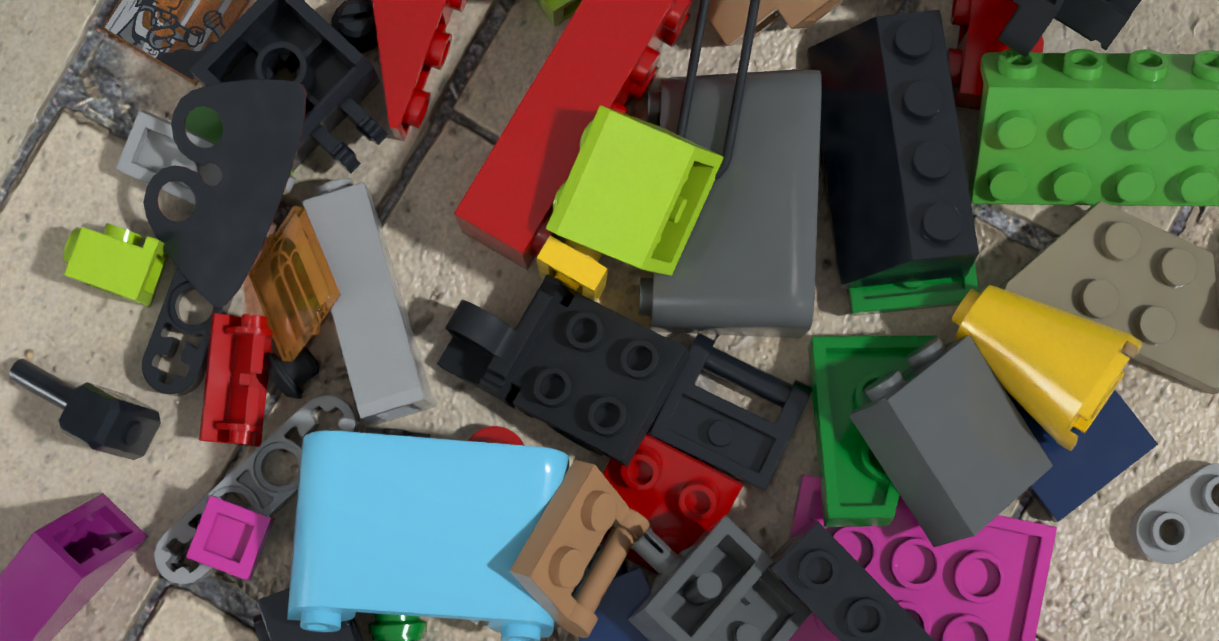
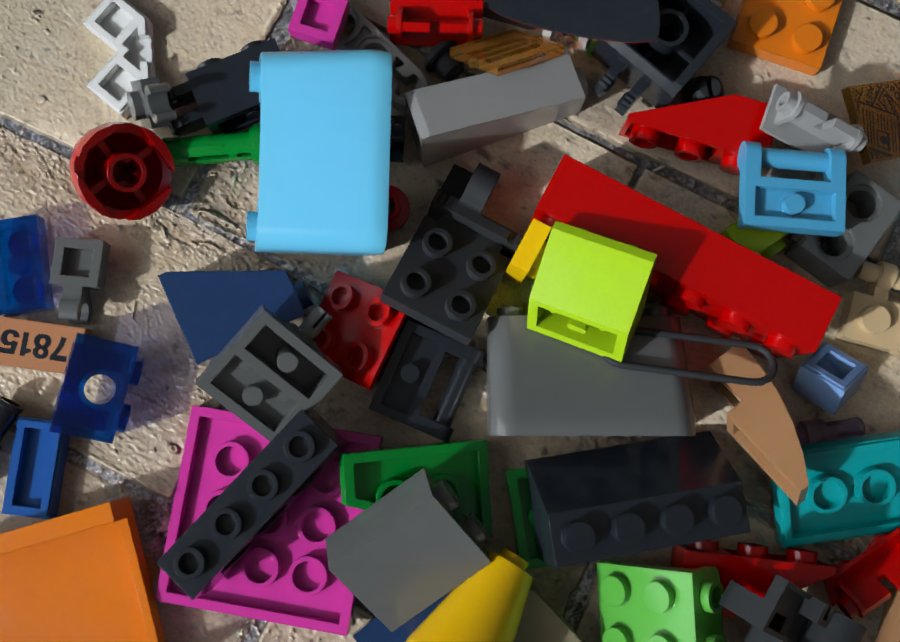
camera: 90 degrees right, 0 degrees up
medium nougat plate [510,459,650,638] -> none

